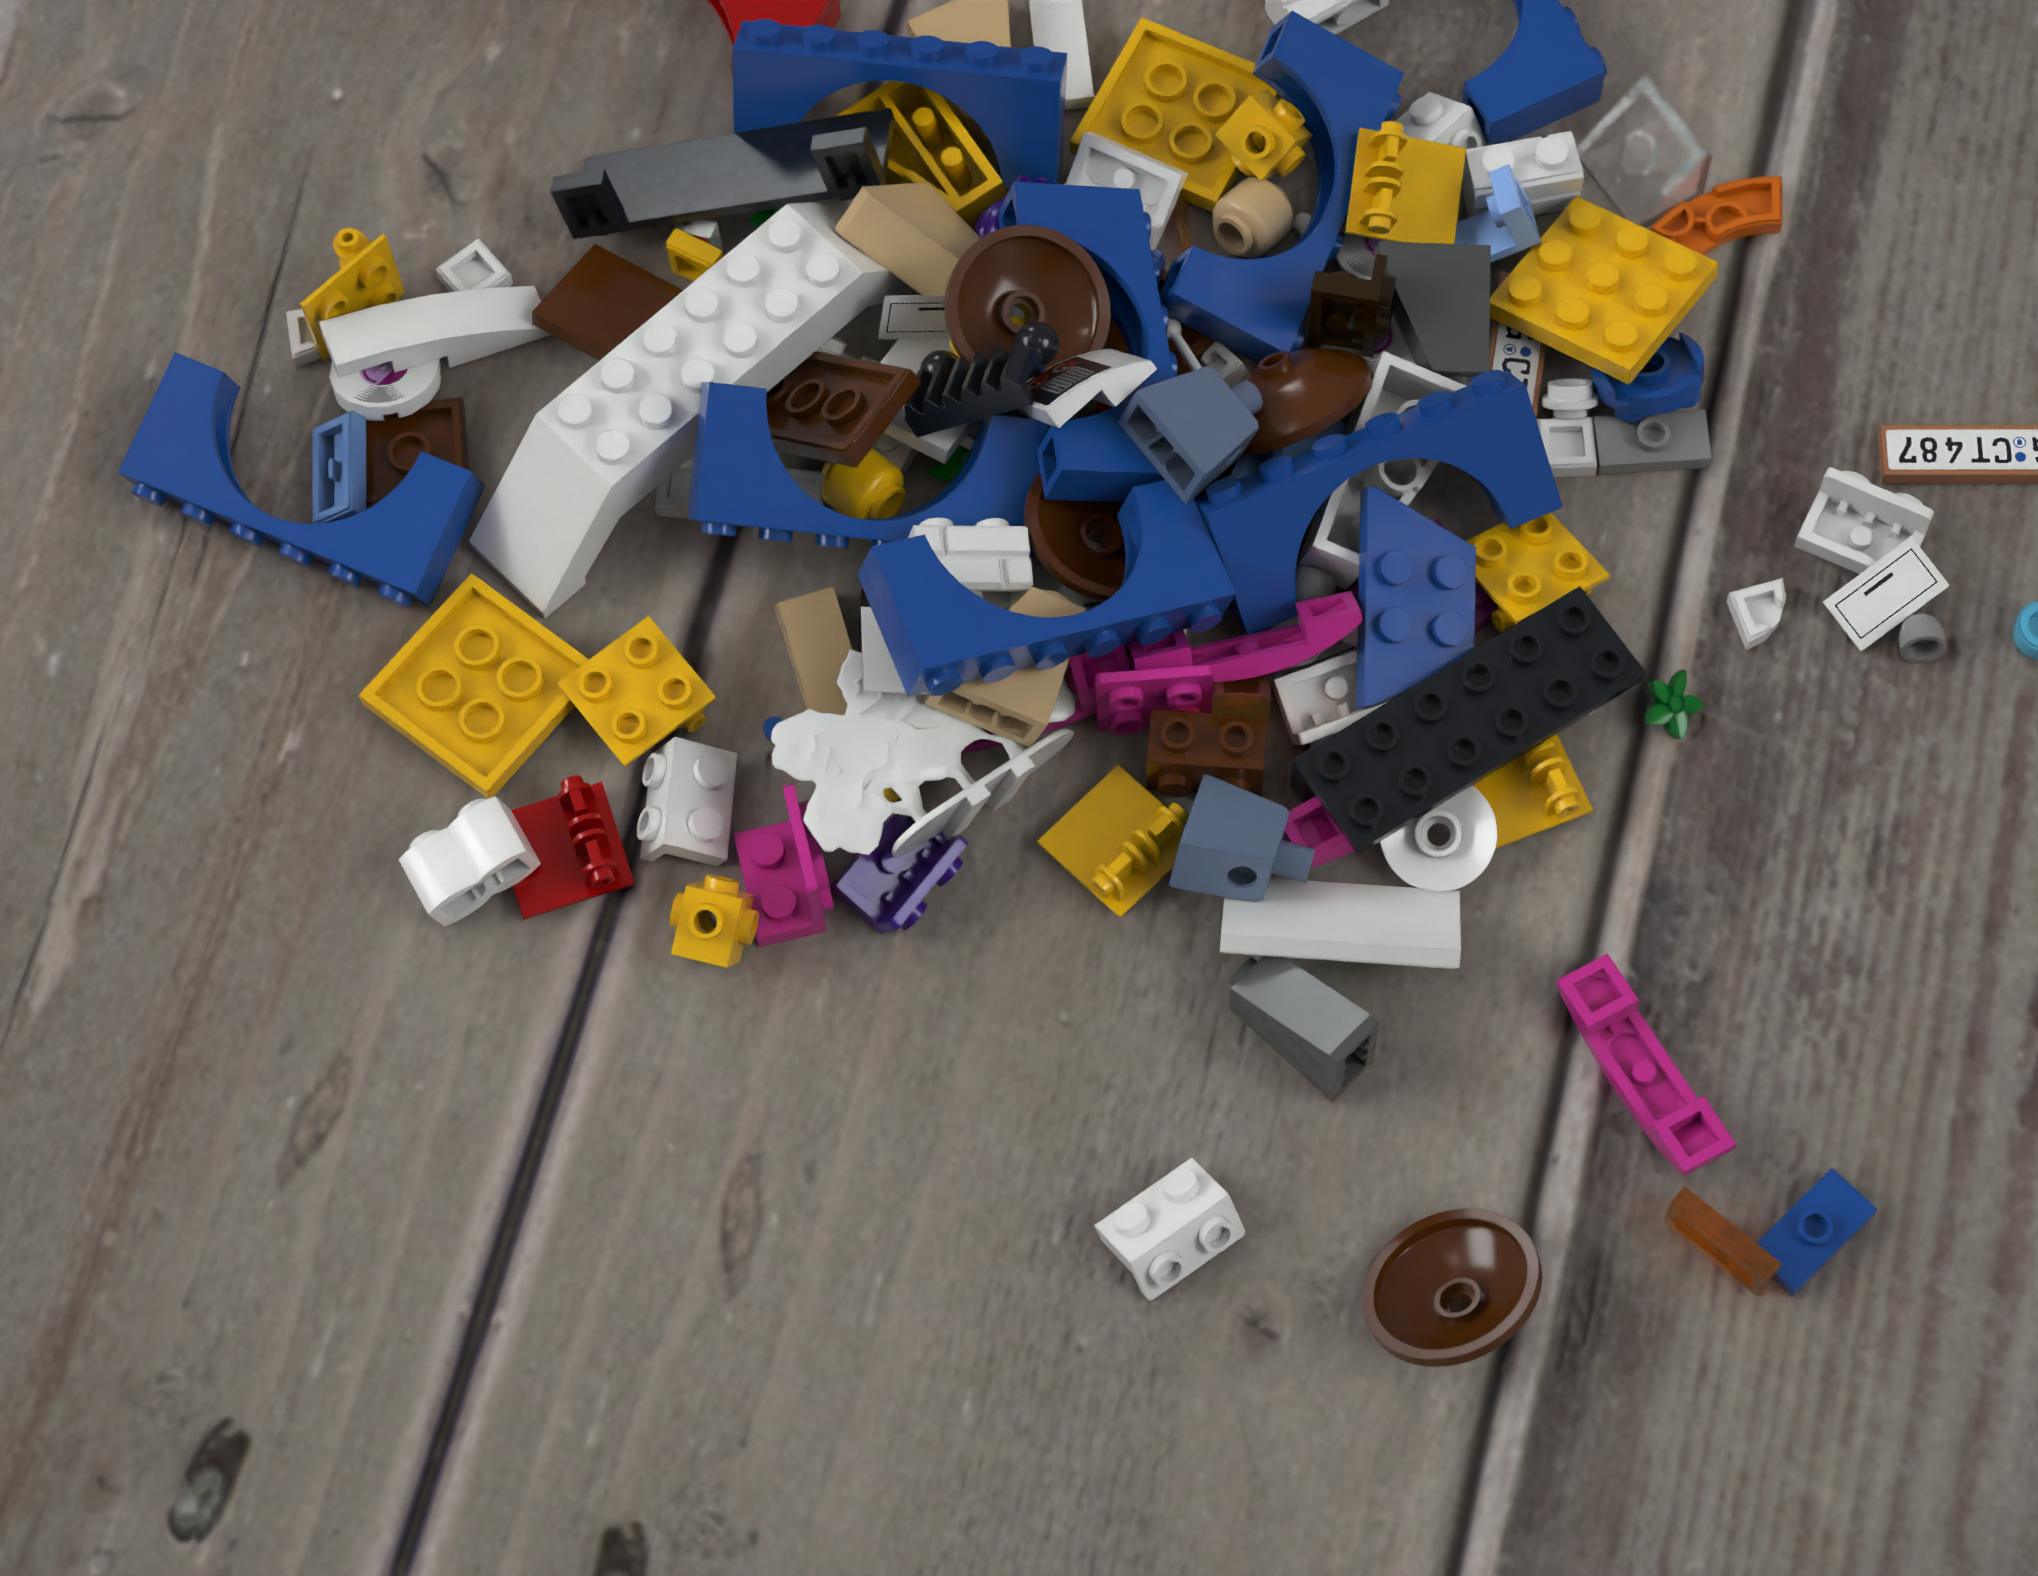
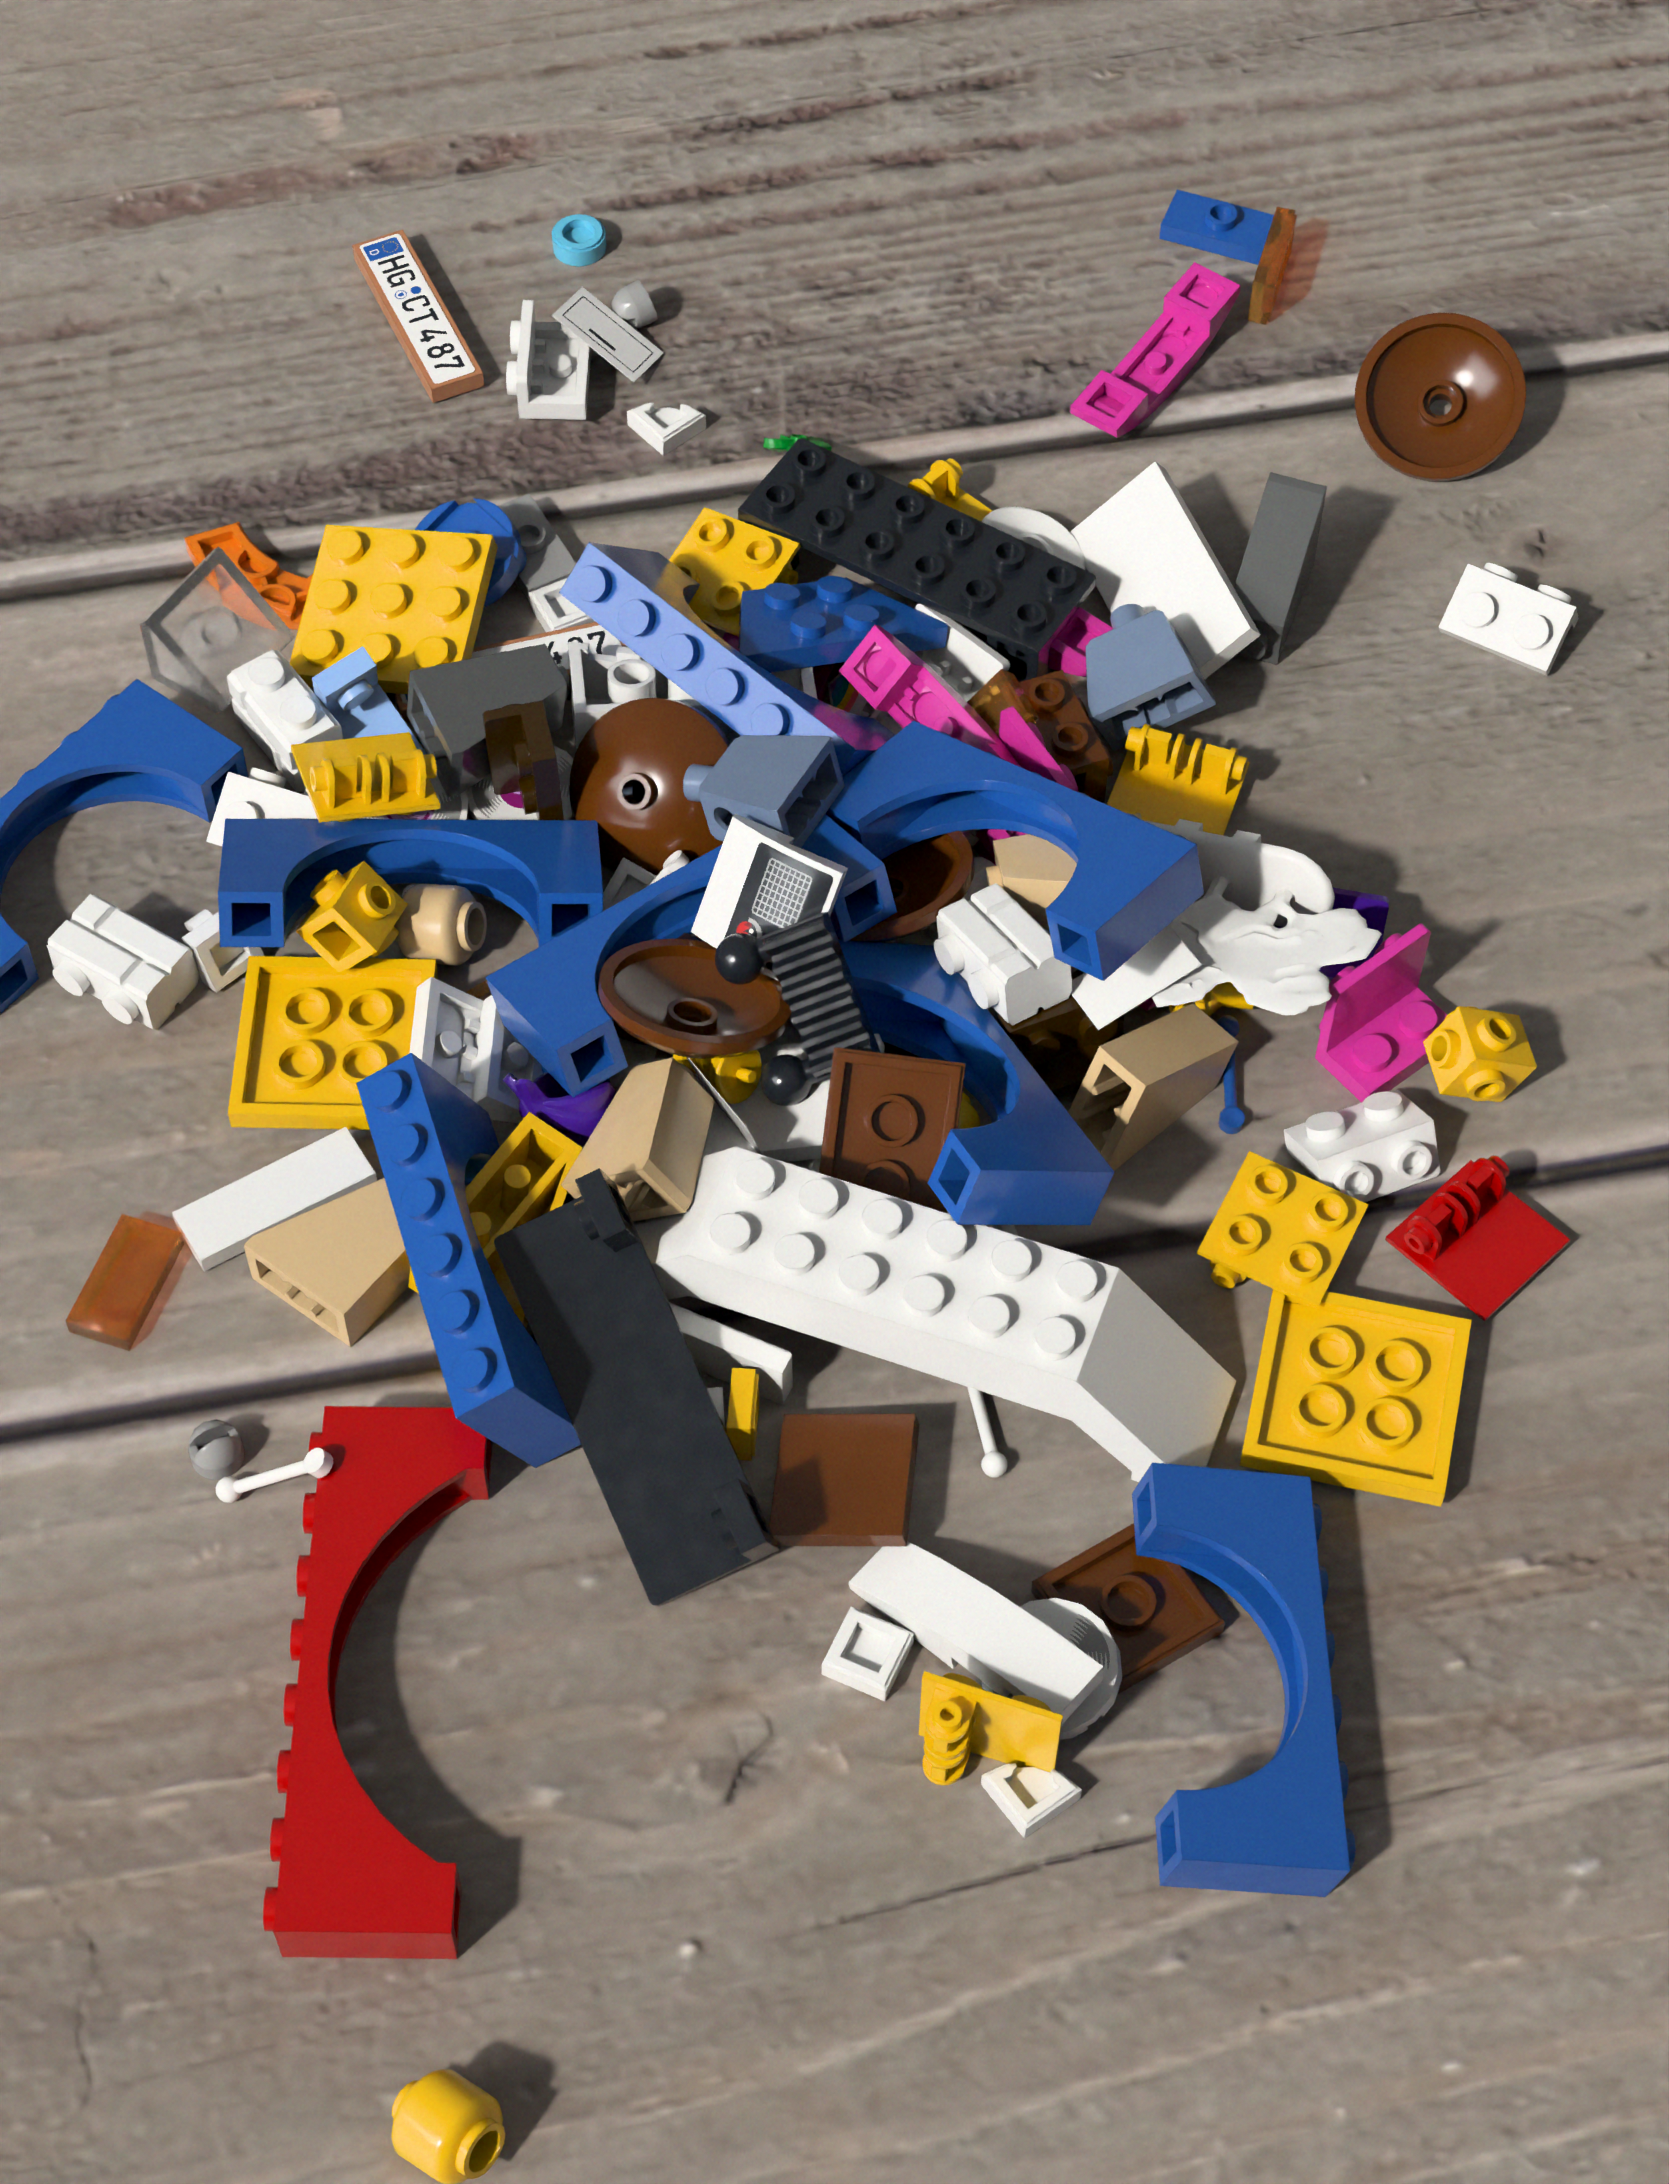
camera: 120 degrees left, 10 degrees down
medium blue tile [312,411,367,524] -> none
white brick [399,796,541,927] -> none
white plate [1542,378,1598,419] -> none

